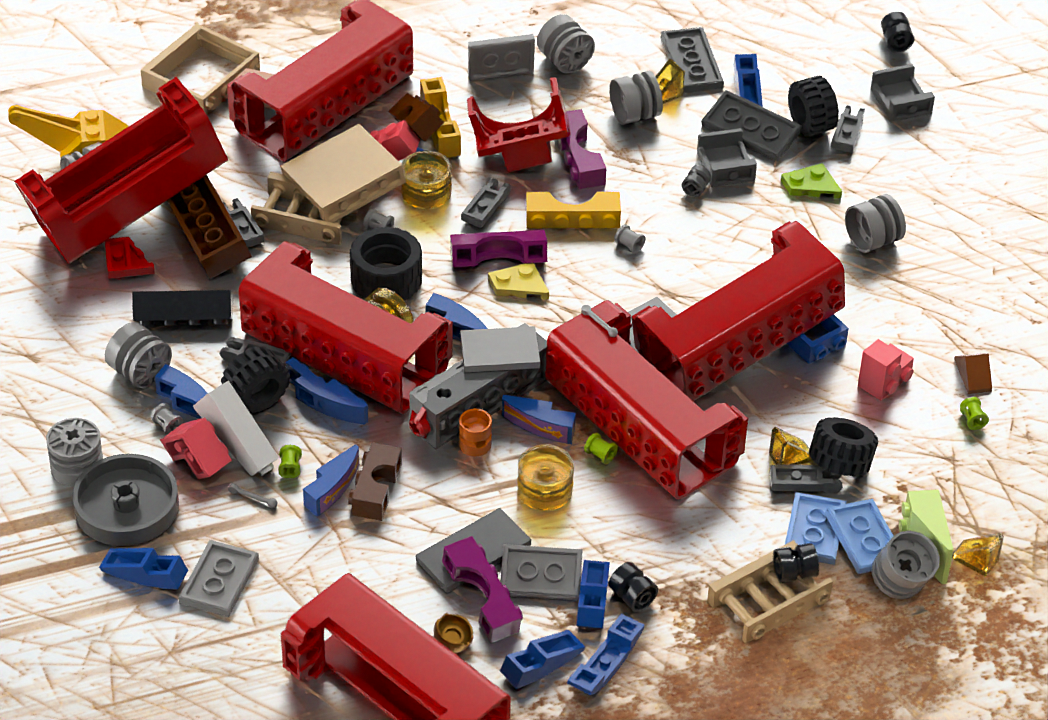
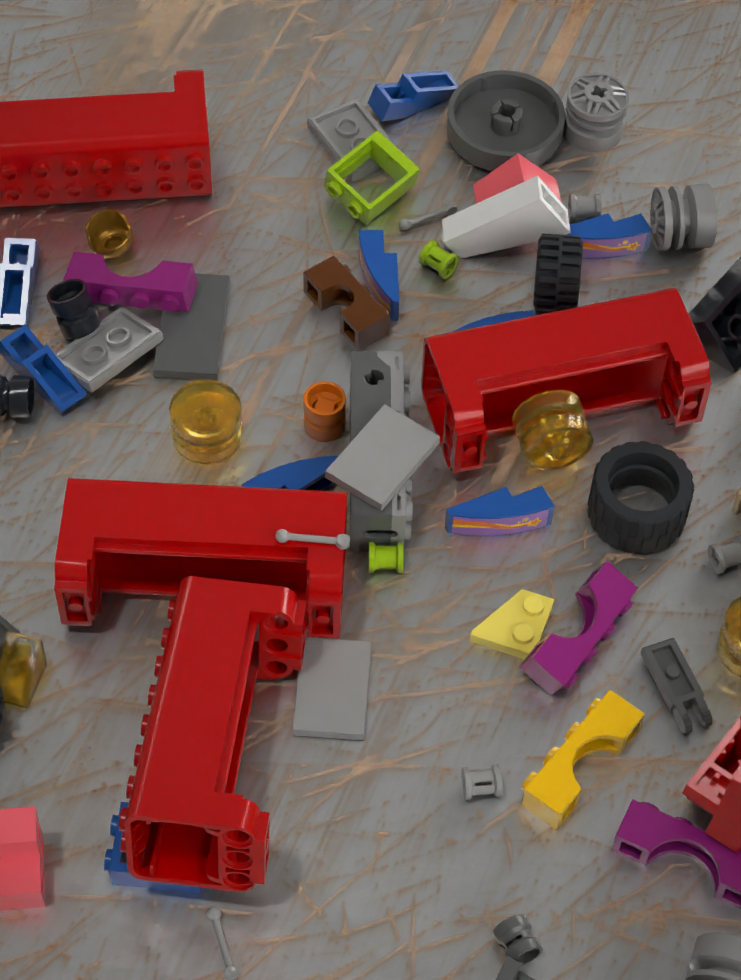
camera: 130 degrees right, 10 degrees up
none -> black wheel [47,279,101,339]
none -> lime window [324,130,420,225]

